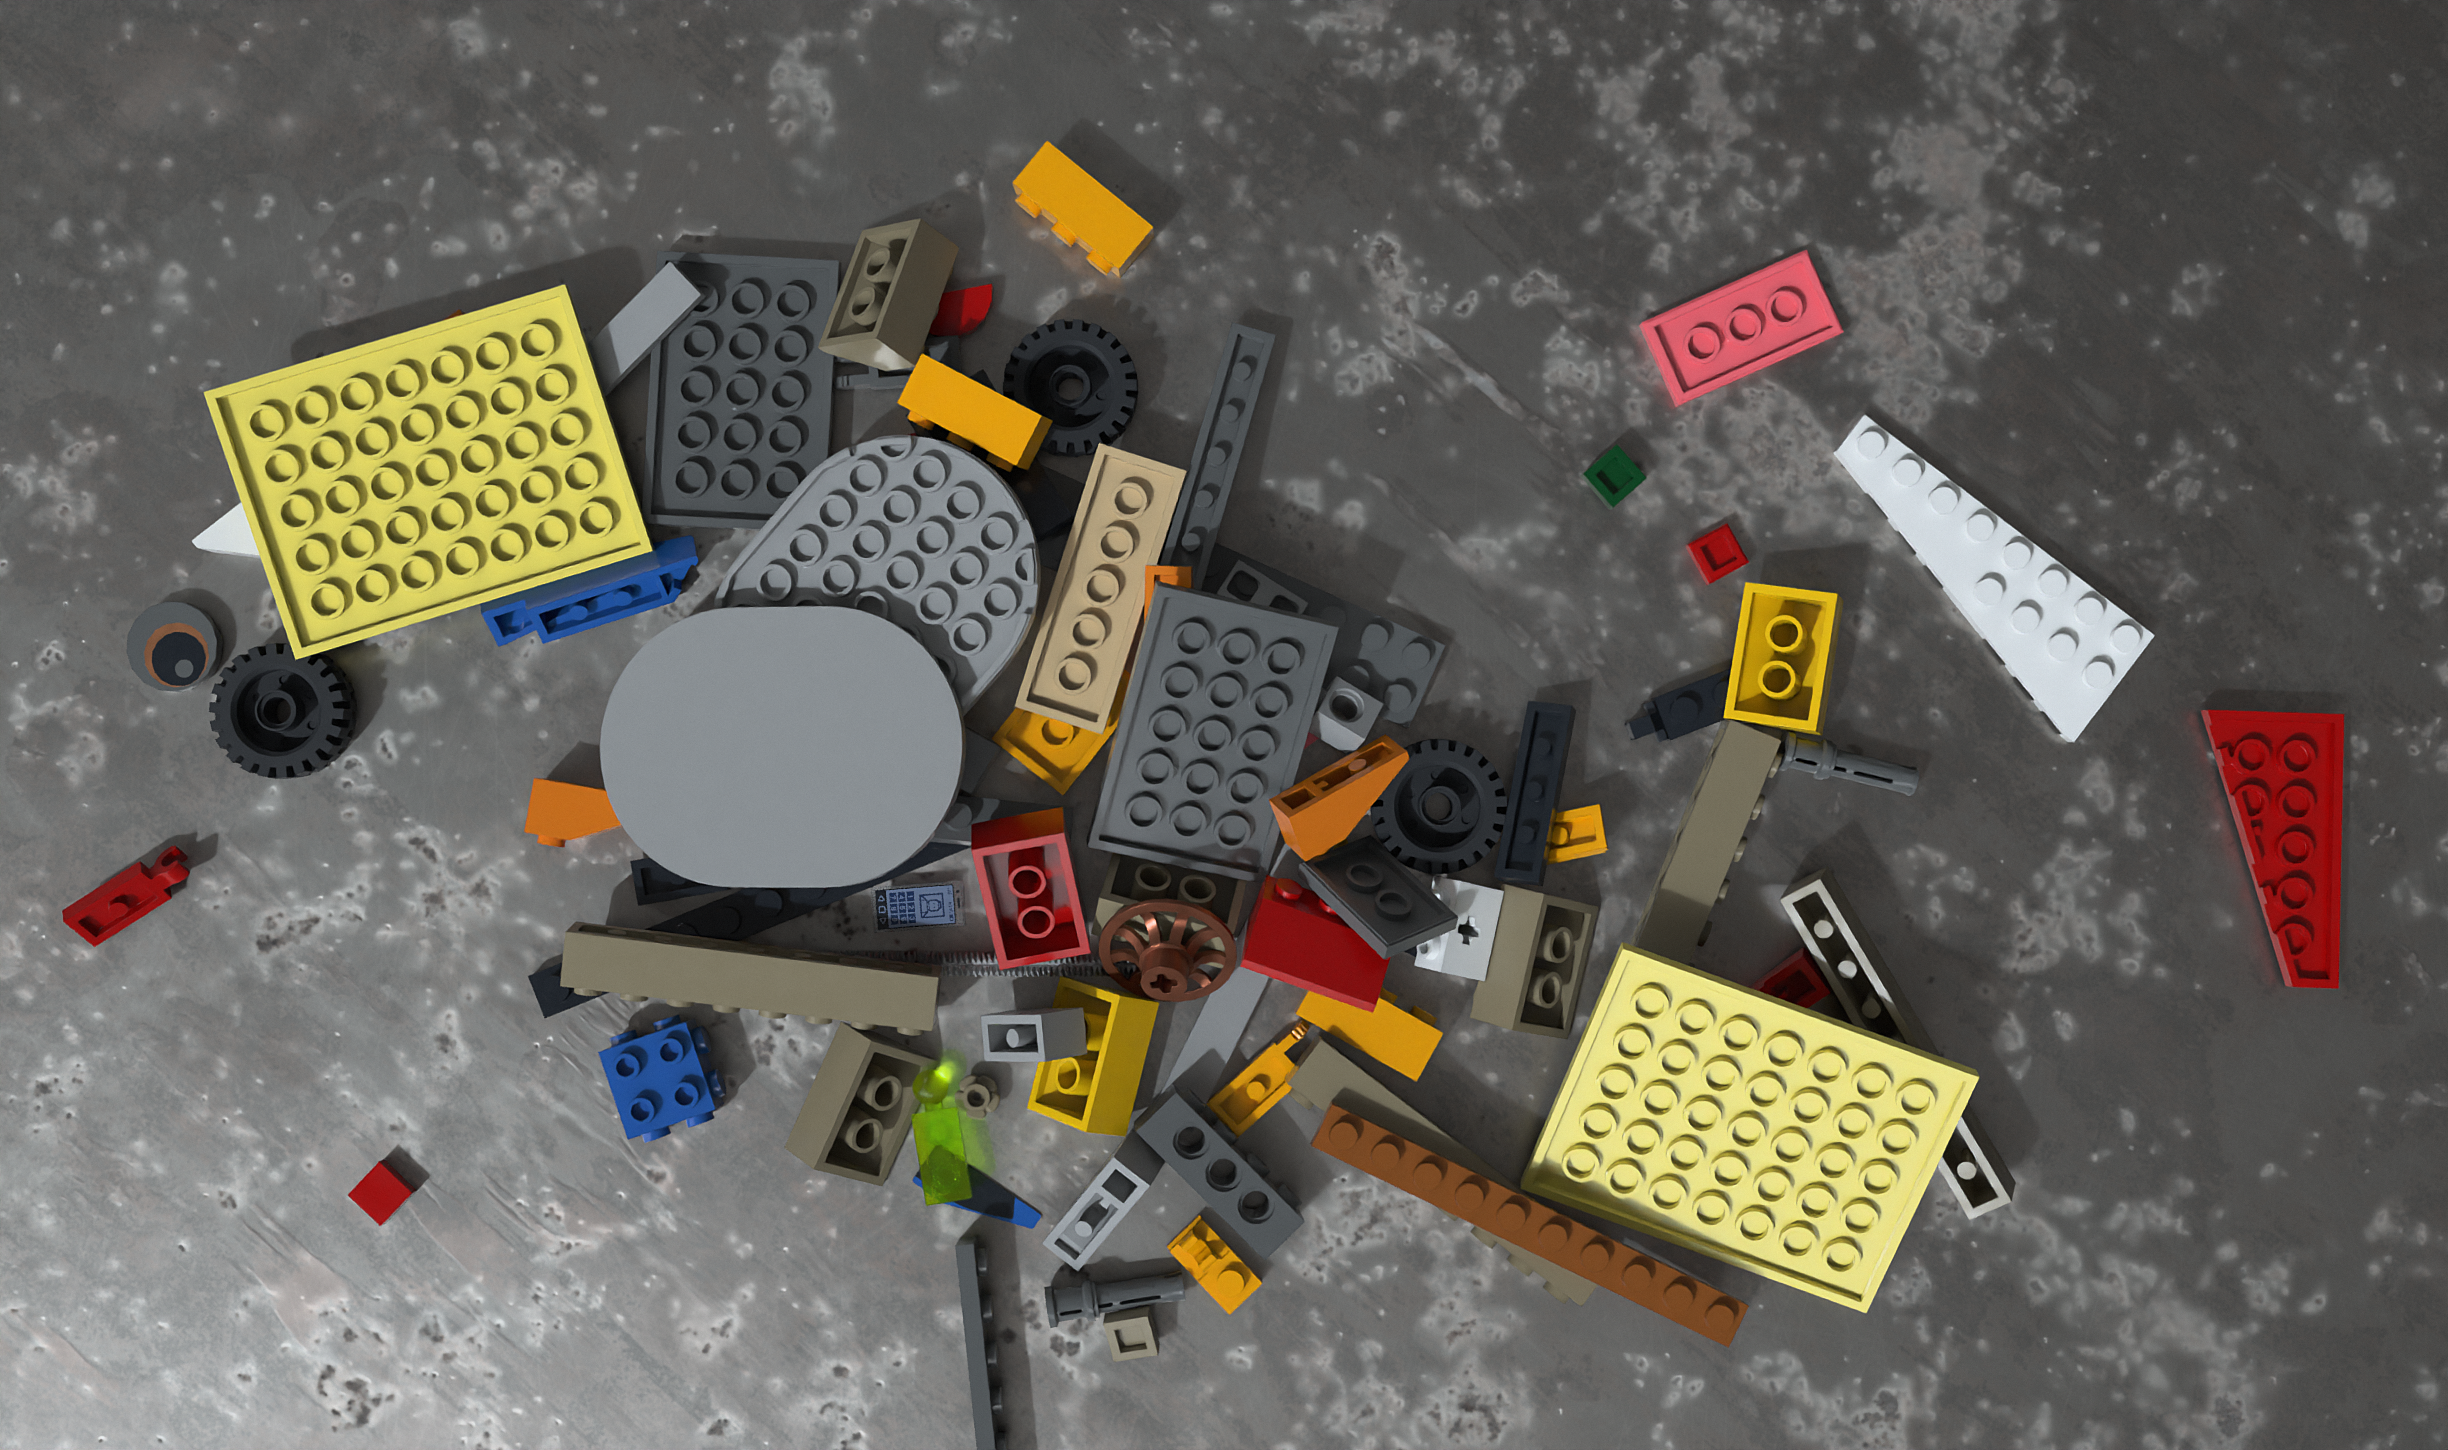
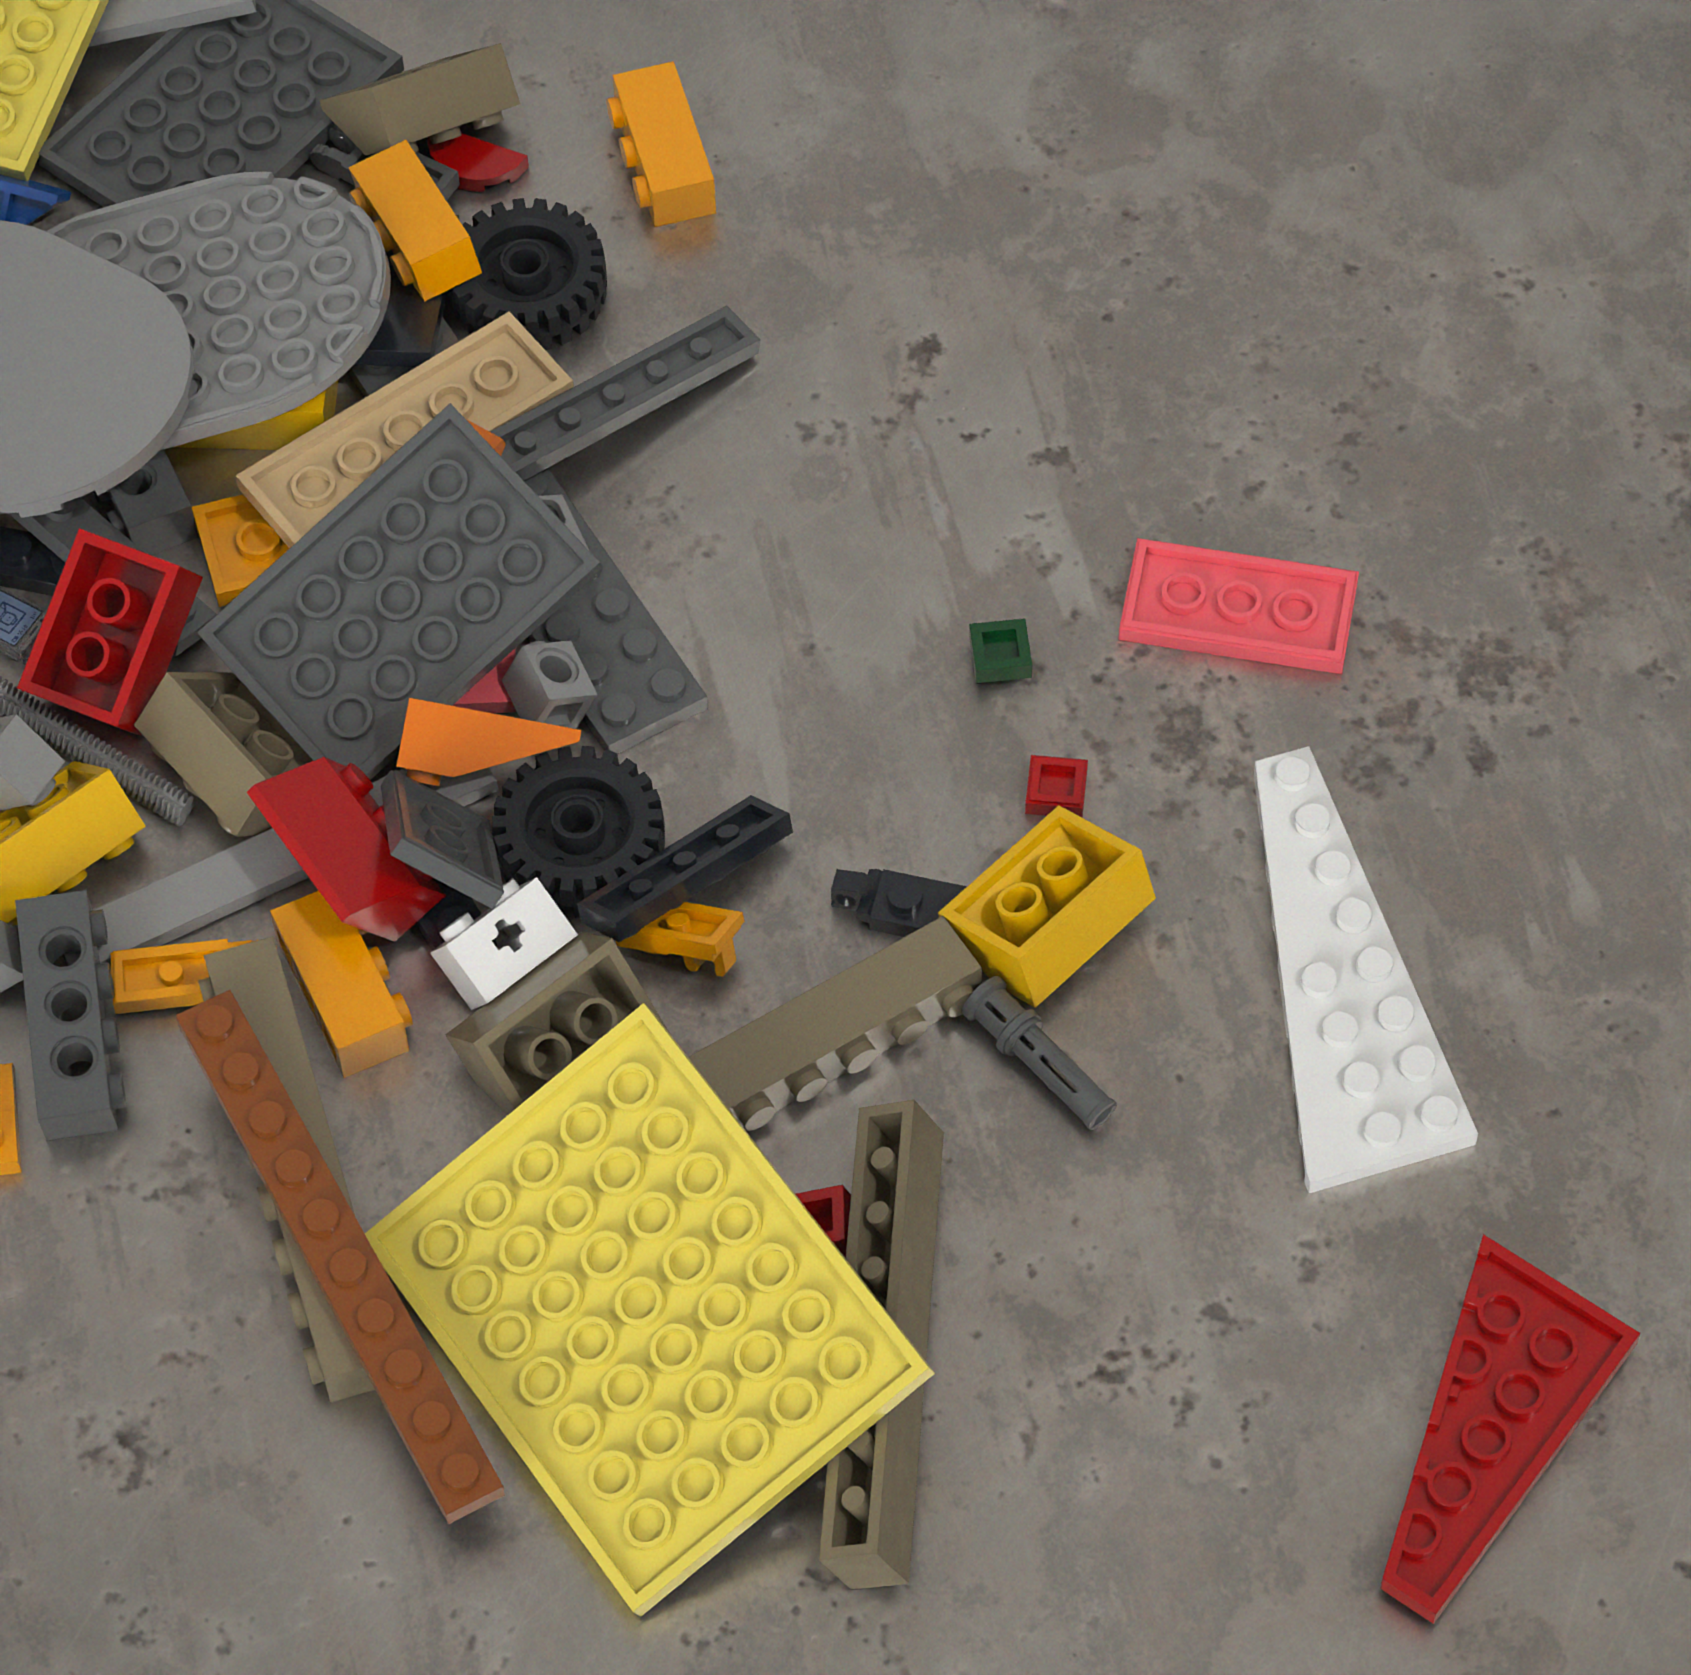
camera: 40 degrees right, 30 degrees down
copper wheel [1099,899,1237,1002] -> none

